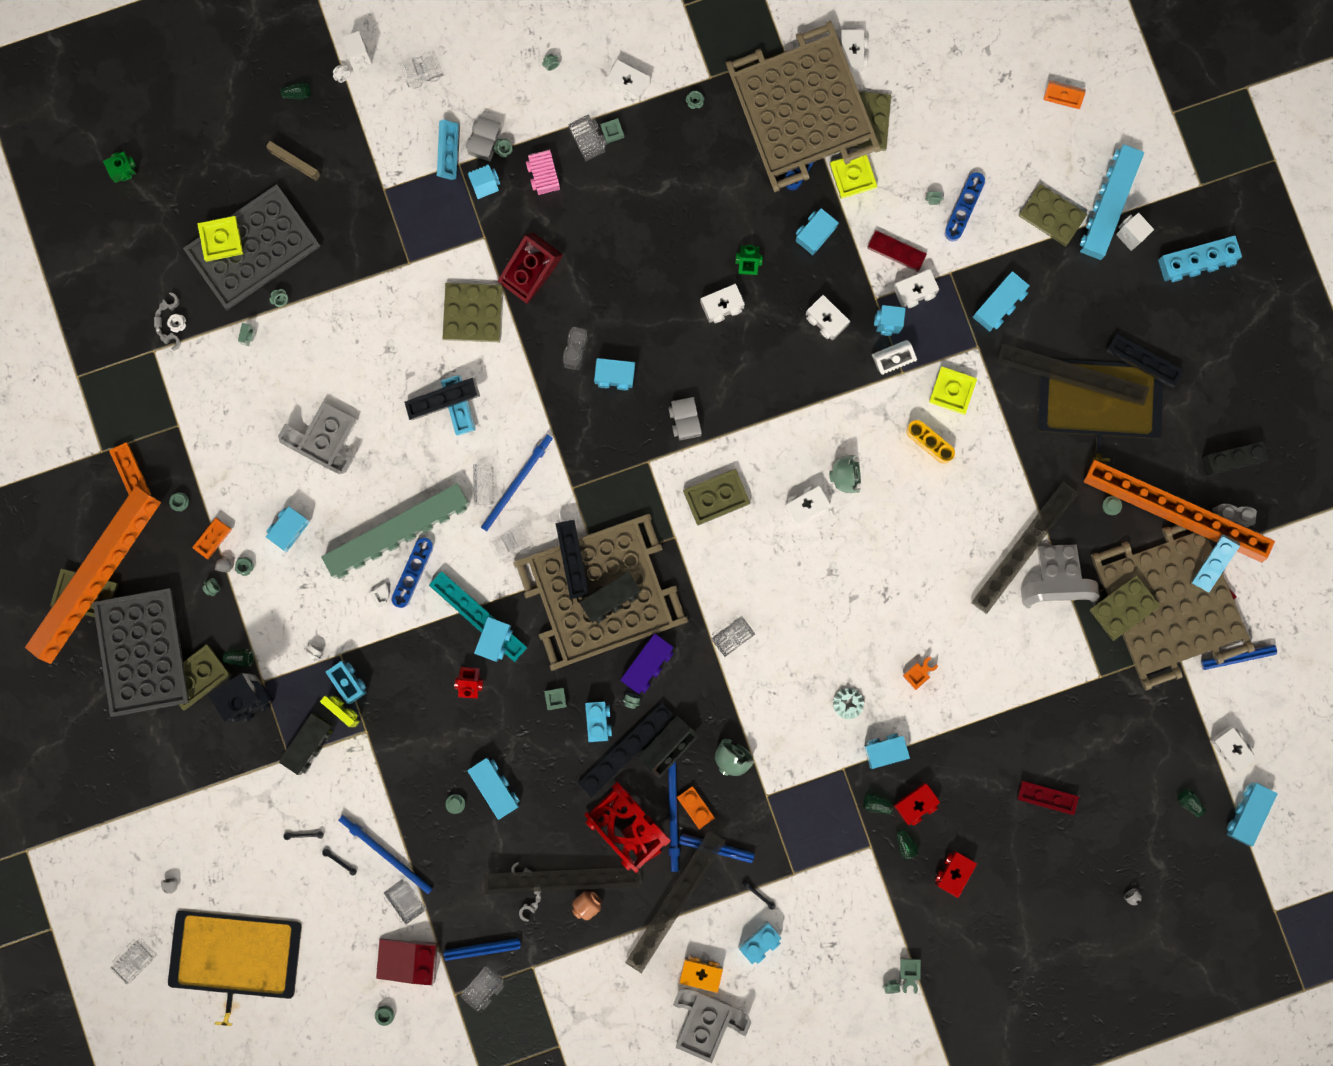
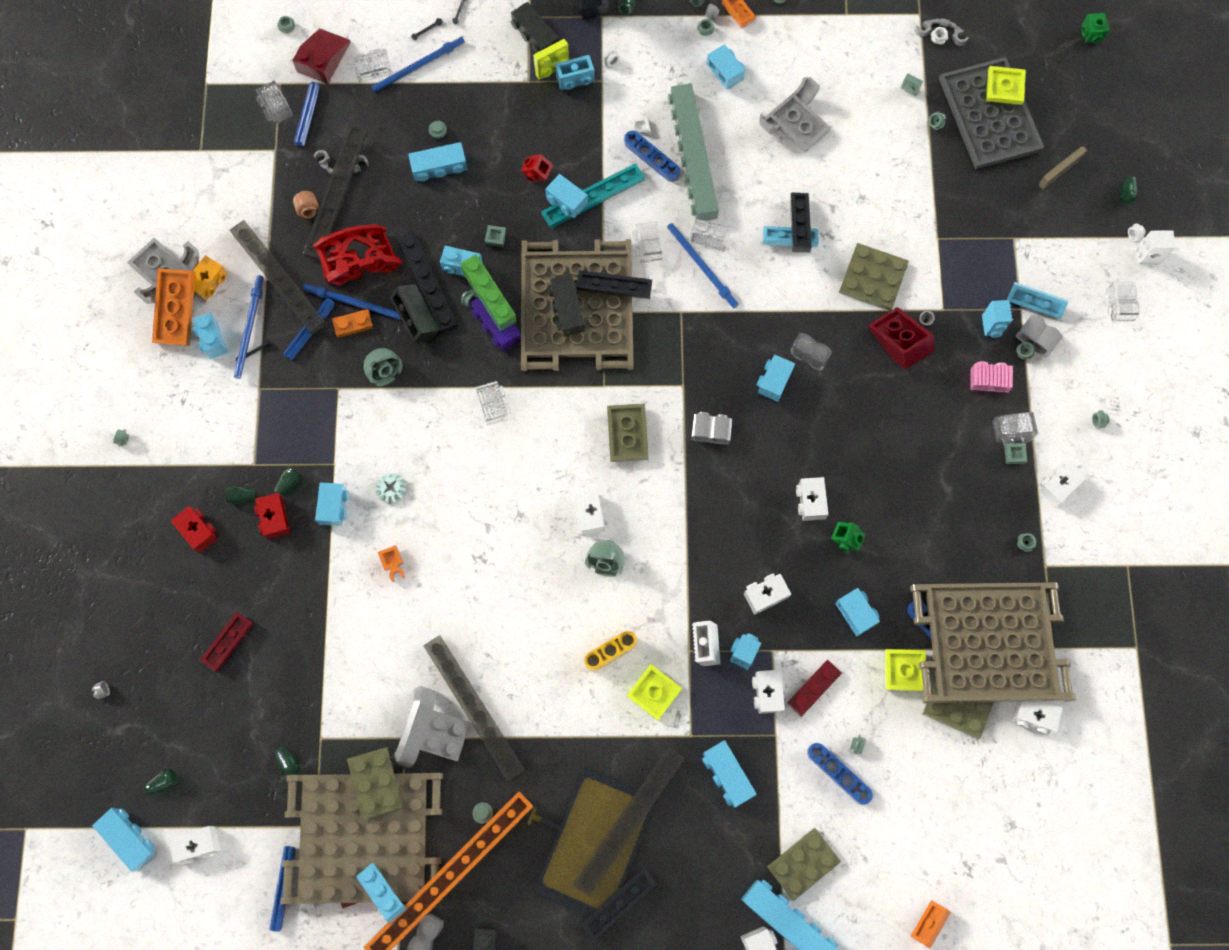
camera: 110 degrees right, 10 degrees down
sand green plate [900,958,921,994] -> none
none -> orange plate [152,268,196,346]
none -> bar [233,275,264,379]
none -> clear green cone [273,746,301,777]
none -> bright green brick [460,254,516,332]
none -> light grey hinge [919,311,935,326]

